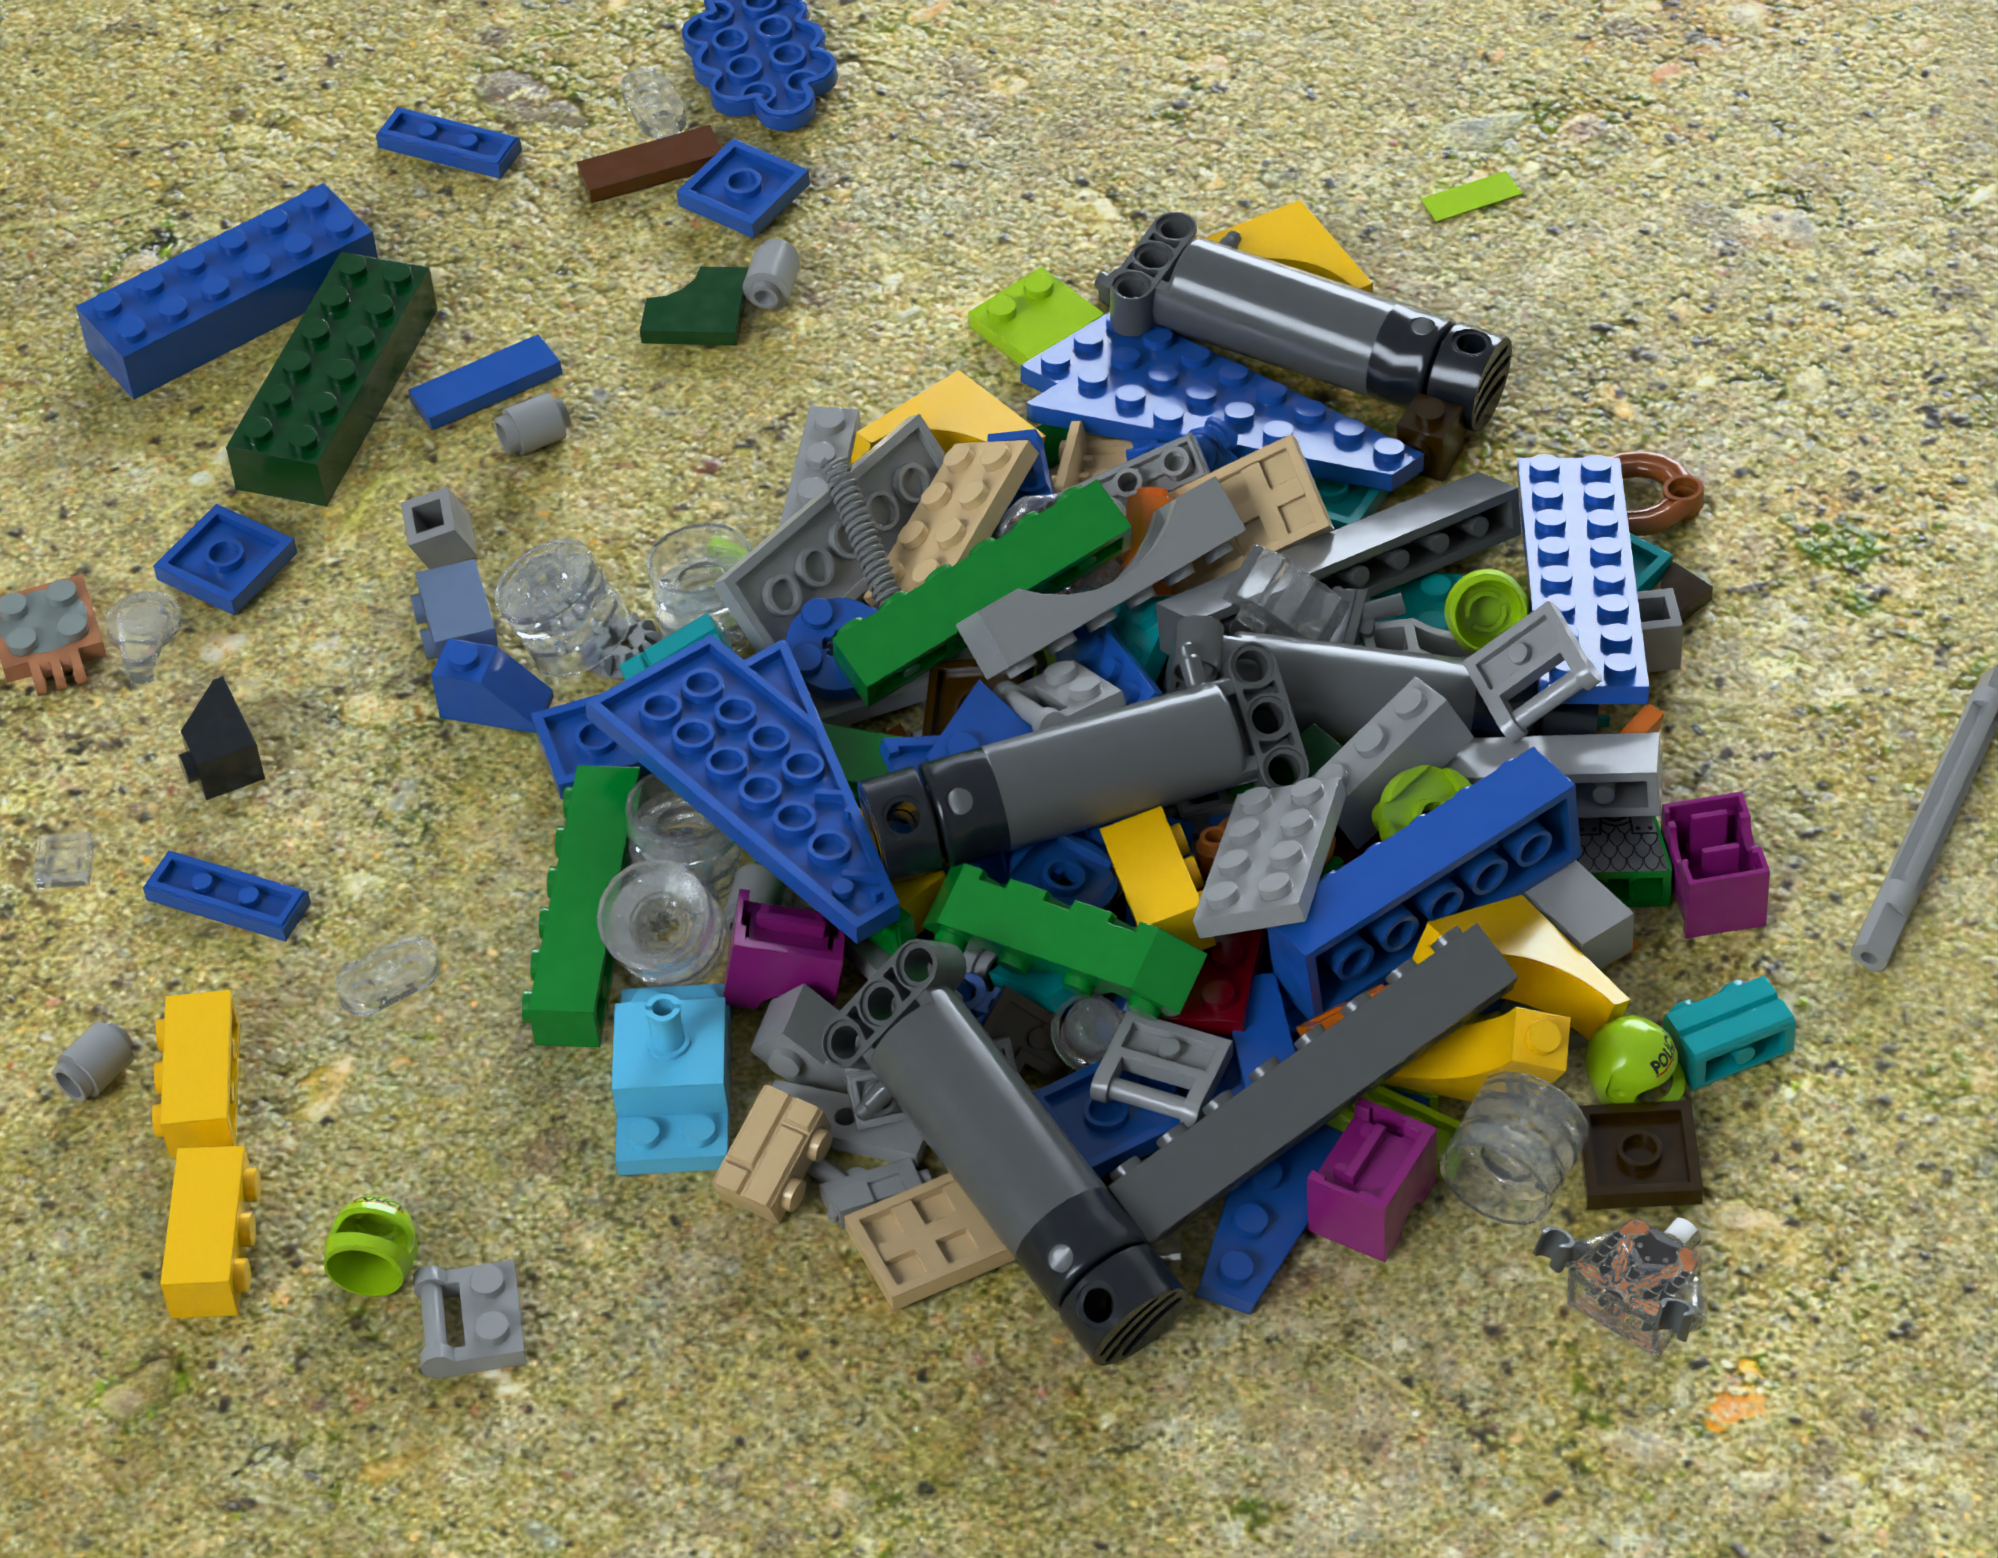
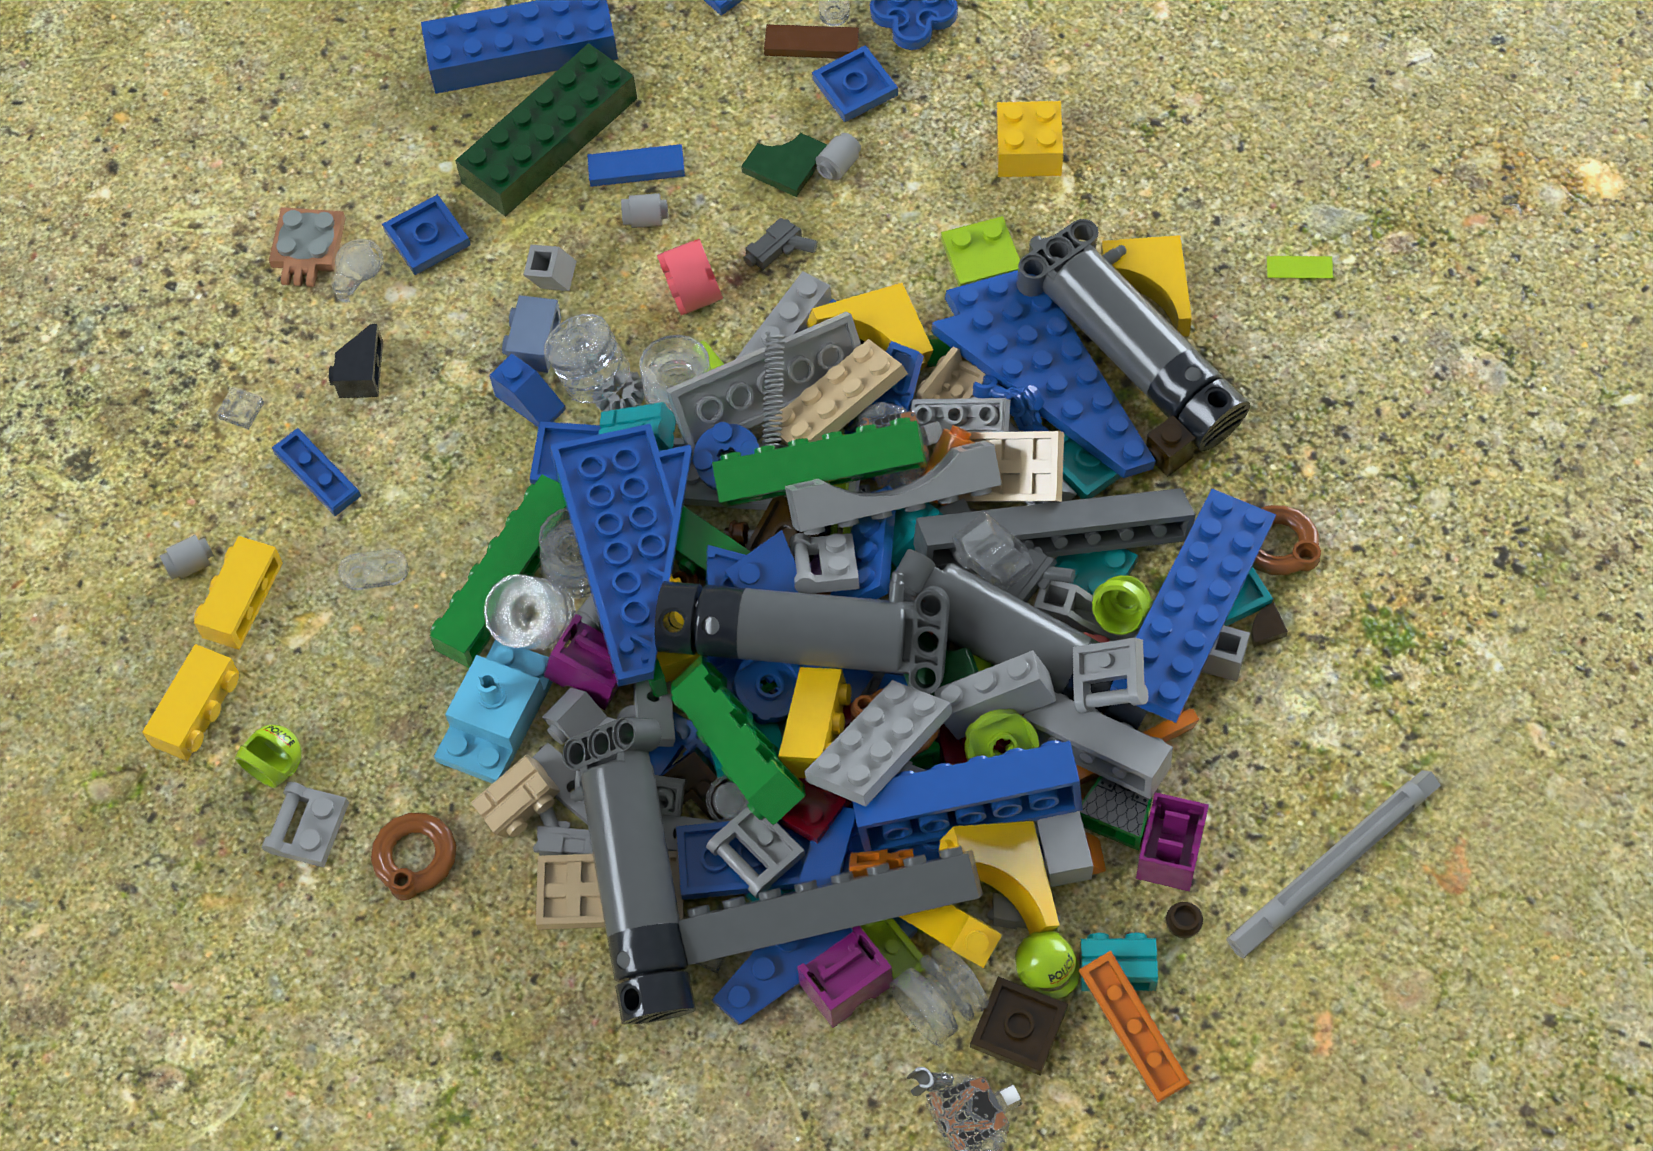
camera: 25 degrees right, 15 degrees up
none -> dark orange piece [371,813,457,901]
none -> coral brick [657,239,723,316]
none -> dark grey piece [743,218,818,270]
none -> yellow brick [996,101,1063,177]
none -> orange tile [1078,950,1190,1103]
none -> dark brown plate [1166,902,1203,939]

